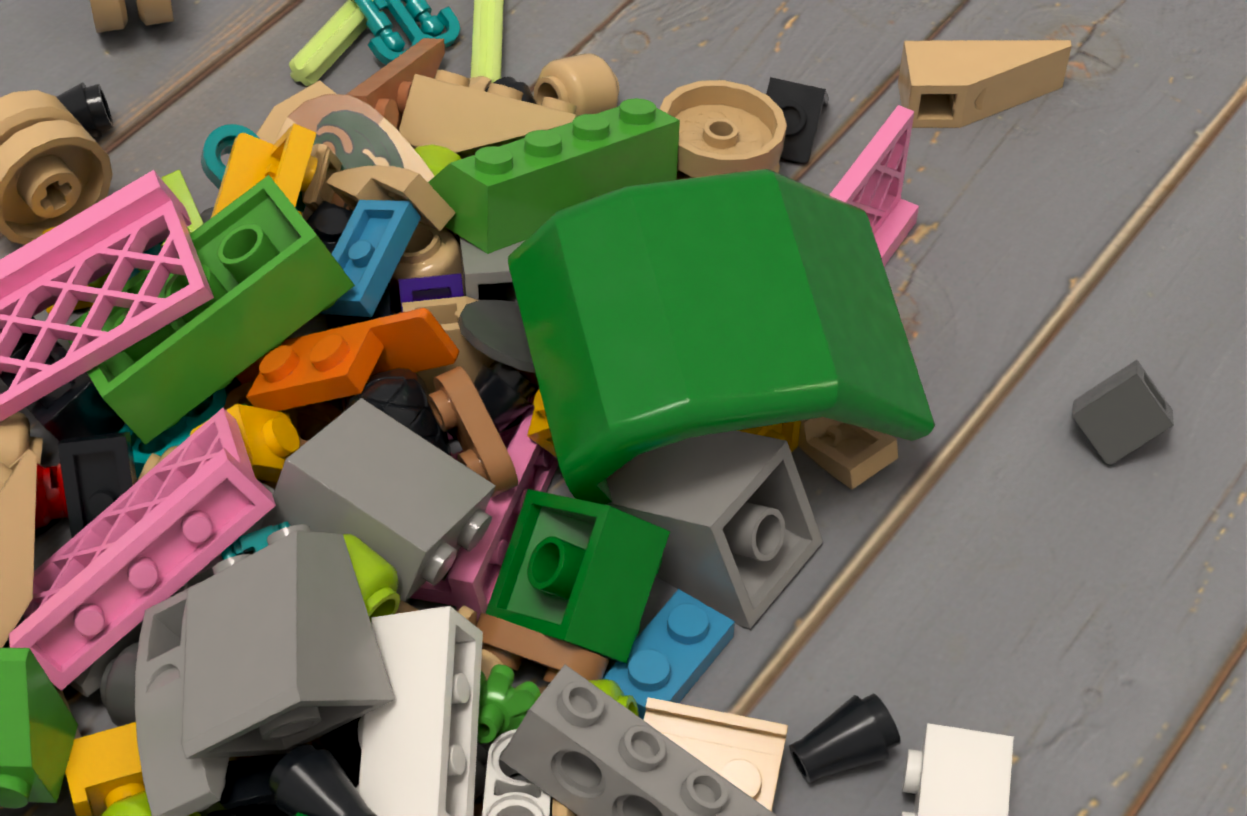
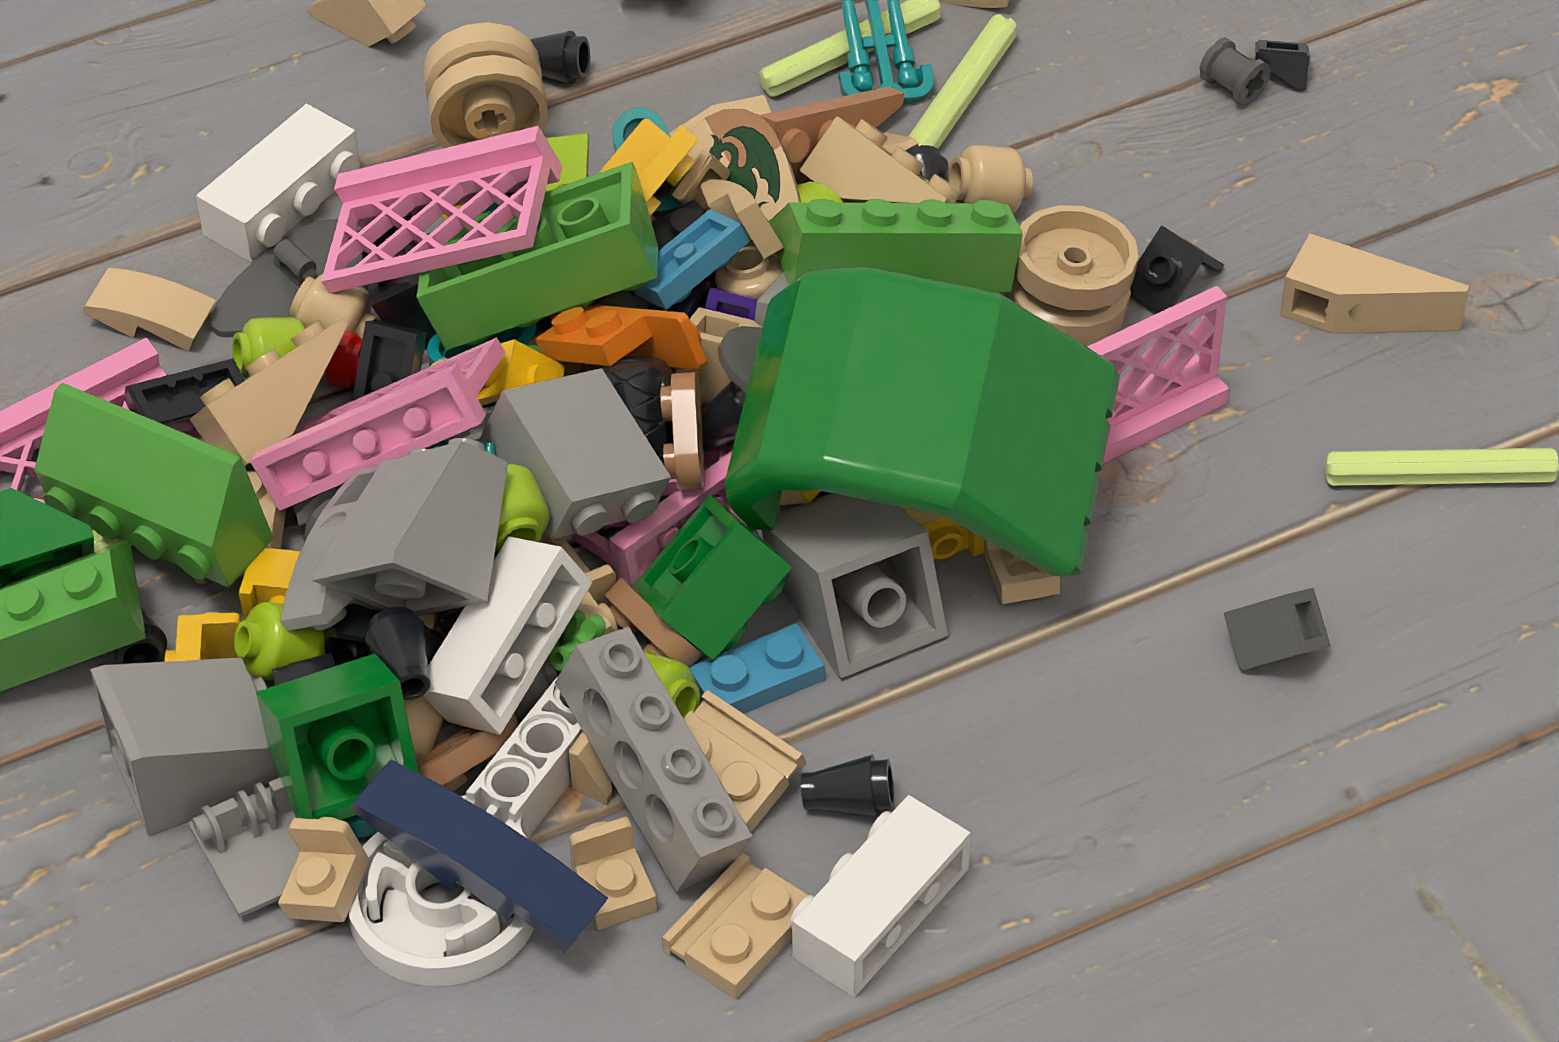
camera: 30 degrees right, 0 degrees up
none -> yellowish green axle [1325,448,1559,486]

